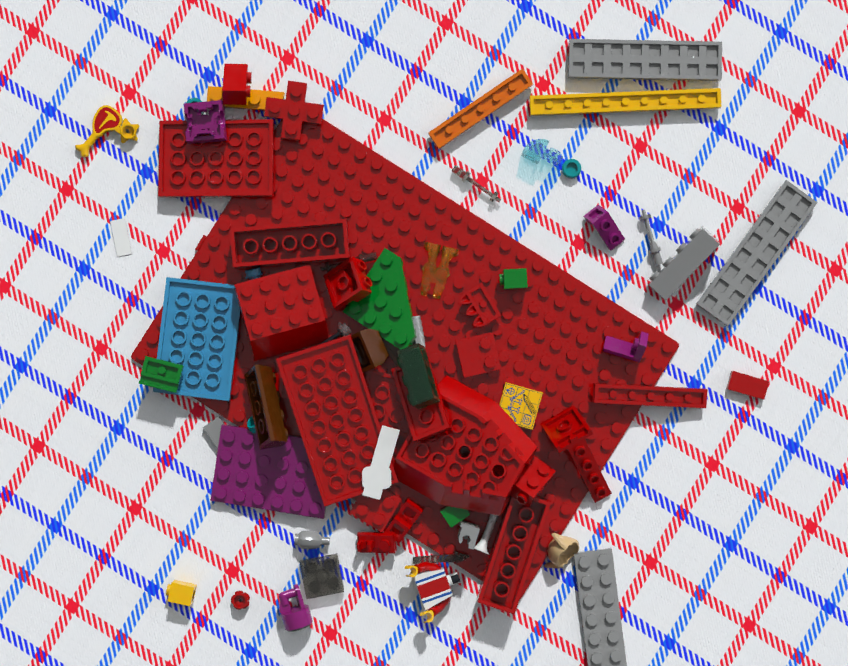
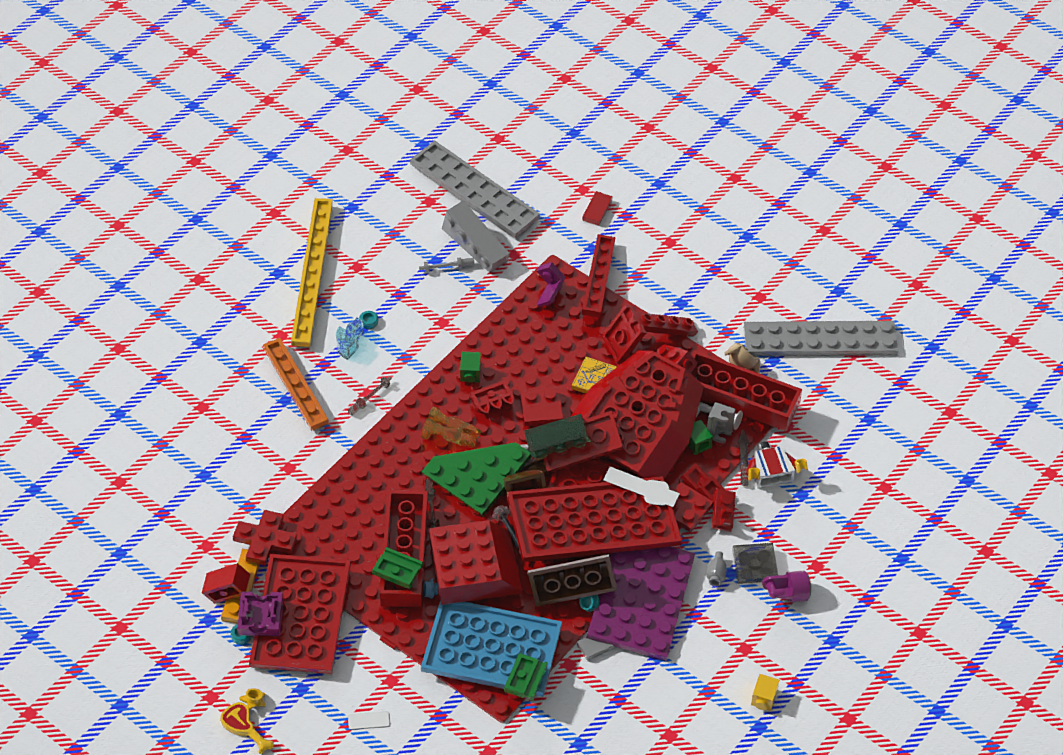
camera: 85 degrees left, 35 degrees down
red plate [231,591,250,610] -> none
red plate [324,257,372,310] -> none
light grey plate [568,39,722,81] -> none
magenta bracket [583,205,625,250] -> none
none -> green plate [372,547,423,589]

